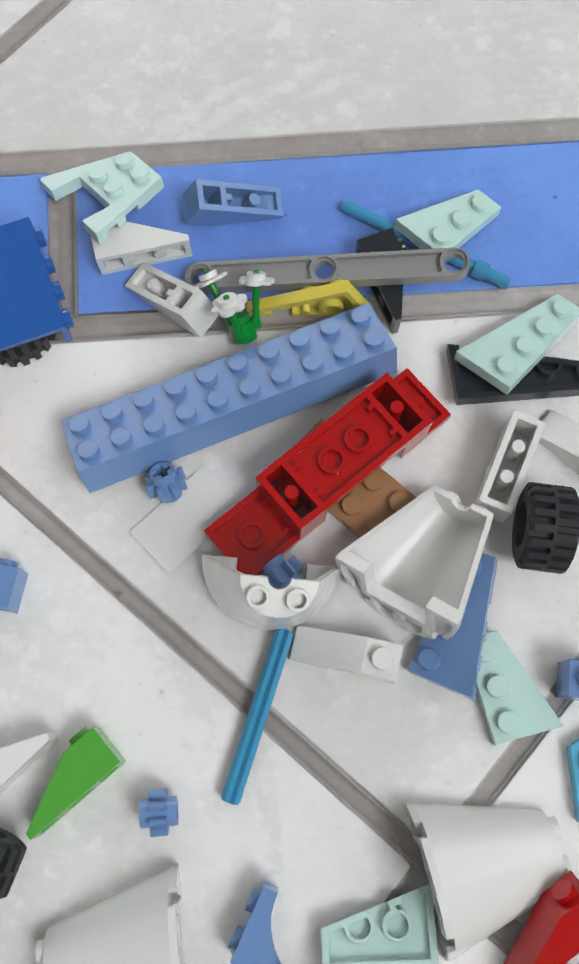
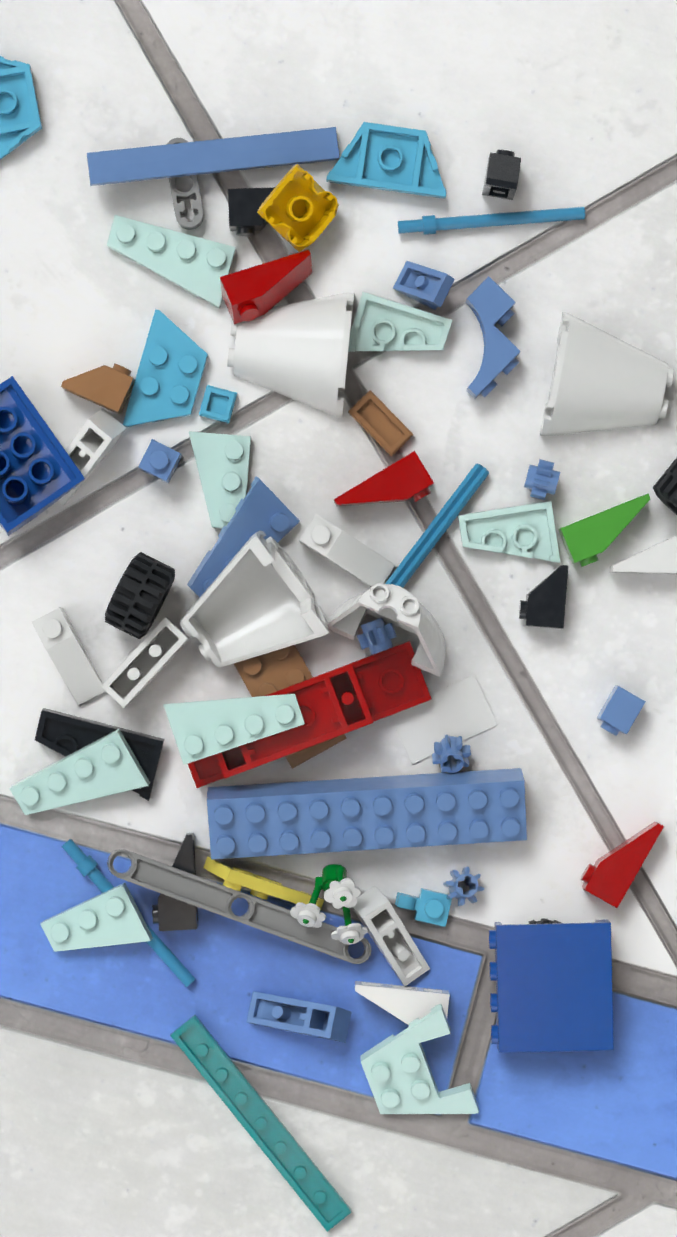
camera: 165 degrees left, 15 degrees up
none -> light aqua wing [163,694,305,765]
none -> teal tile [170,1015,352,1232]
none -> medium azure tile [199,385,237,424]
none -> red slope [334,451,434,506]
none -> medium nougat tile [348,390,414,457]
none -> medium azure plate [395,888,452,927]
none -> medium blue gear [443,866,484,906]
none -> light aqua wing [458,501,560,563]
none -> black slope [519,565,568,629]

